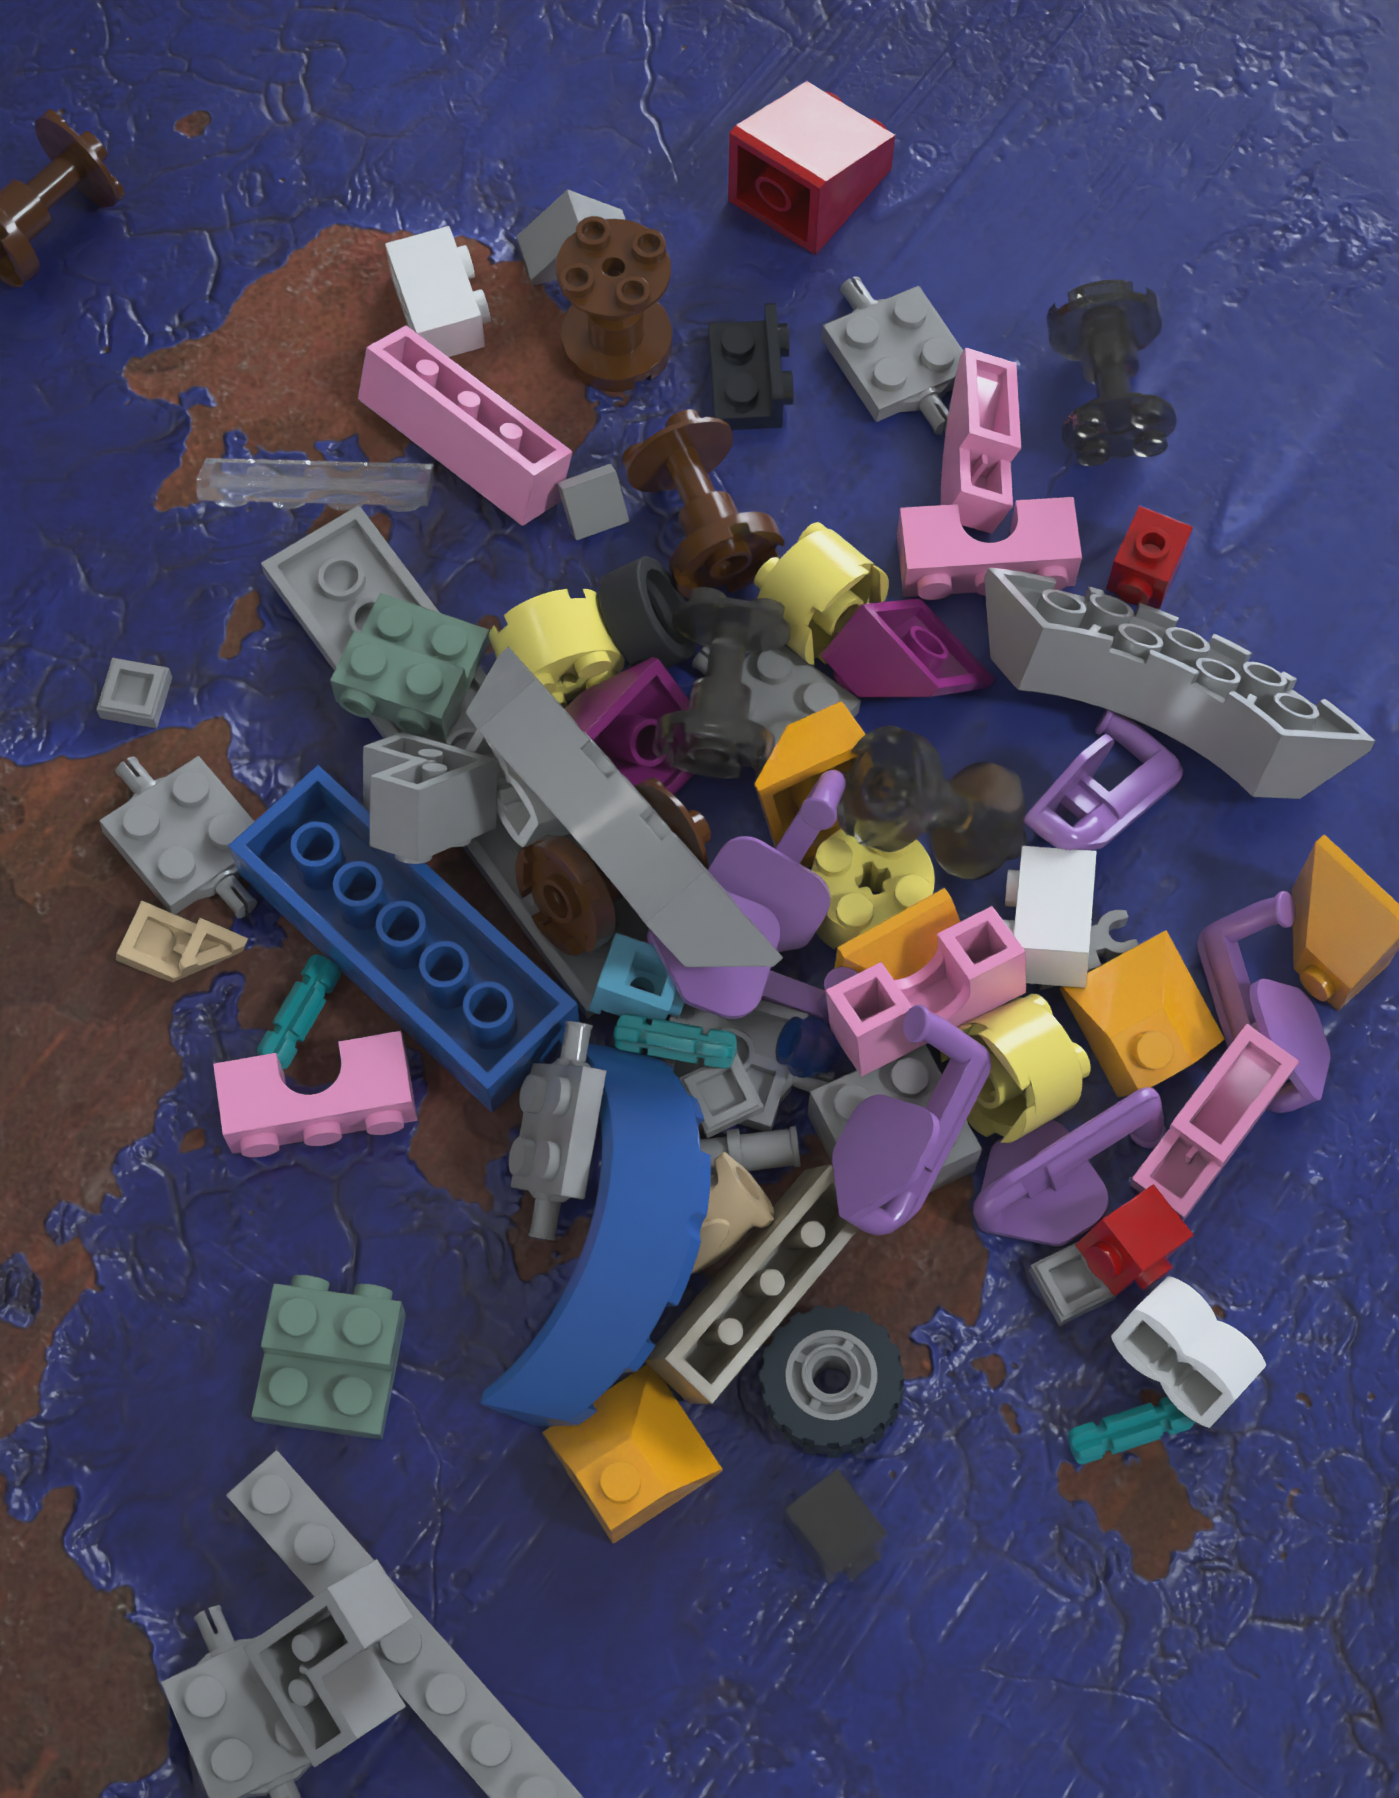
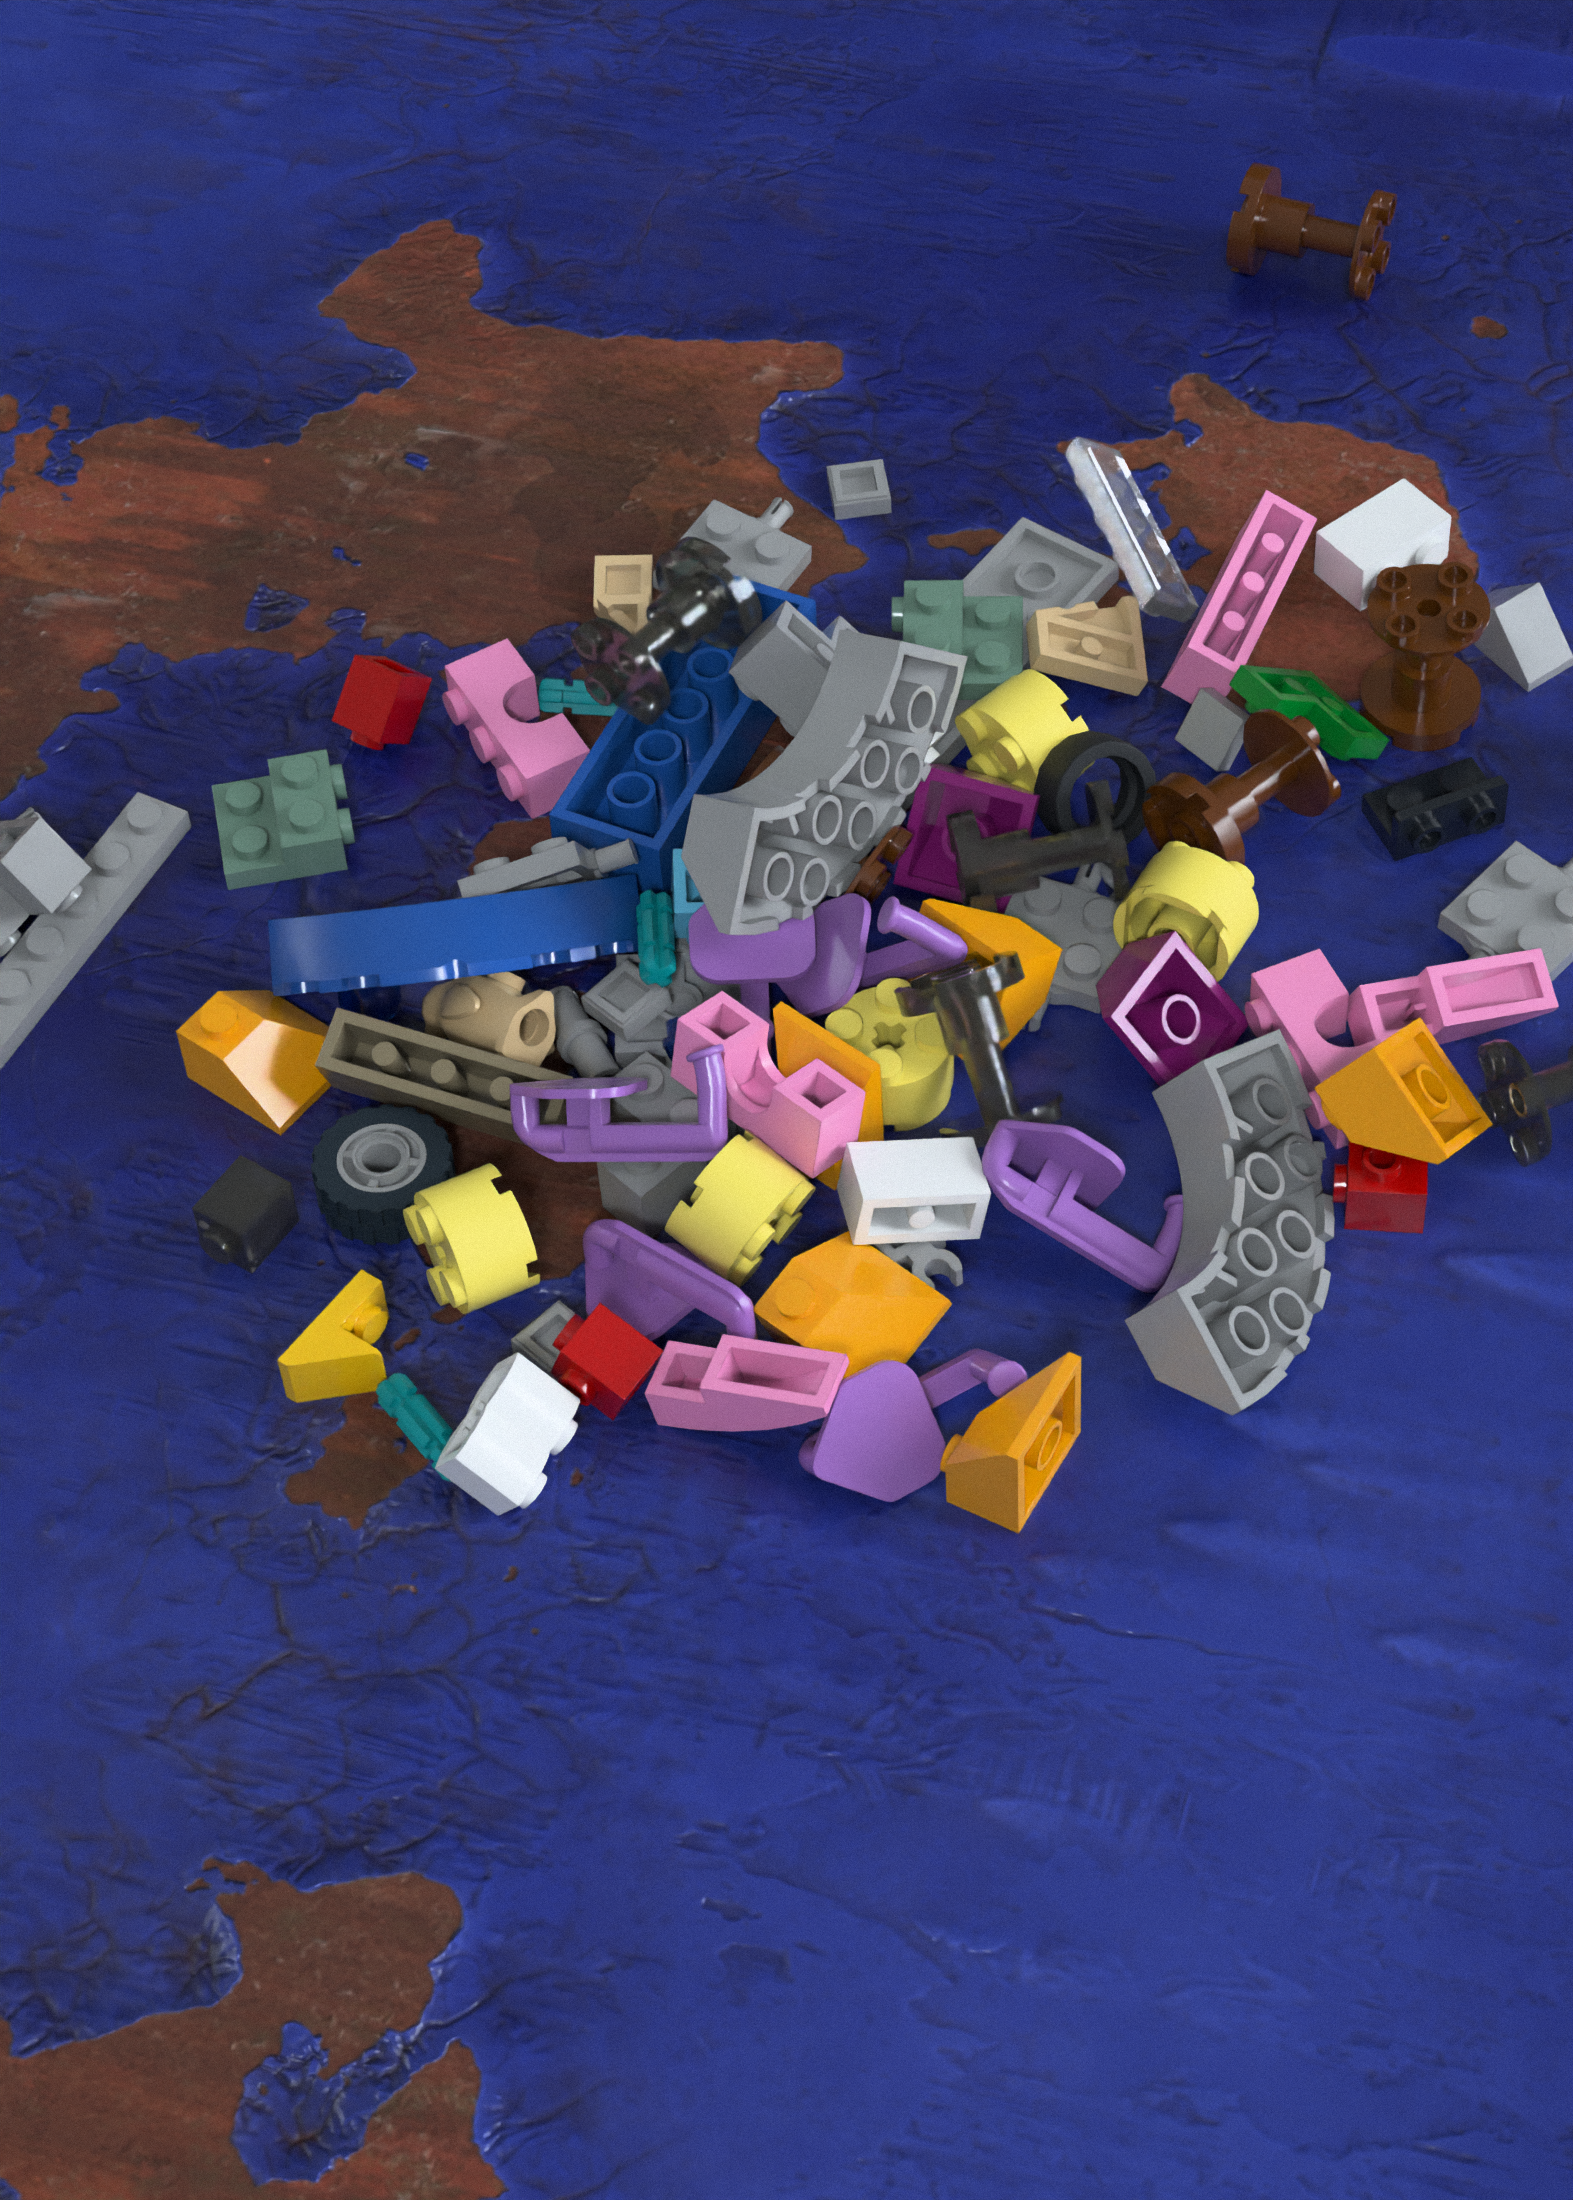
camera: 75 degrees right, 15 degrees down
none -> yellow slope [277,1269,390,1403]
none -> red brick [331,654,432,750]
none -> light yellow brick [403,1163,540,1314]
none -> clear smoke piece [570,536,762,725]
none -> tan wing [1026,596,1148,696]
none -> green plate [1229,665,1389,761]
none -> light orange slope [1314,1017,1493,1165]

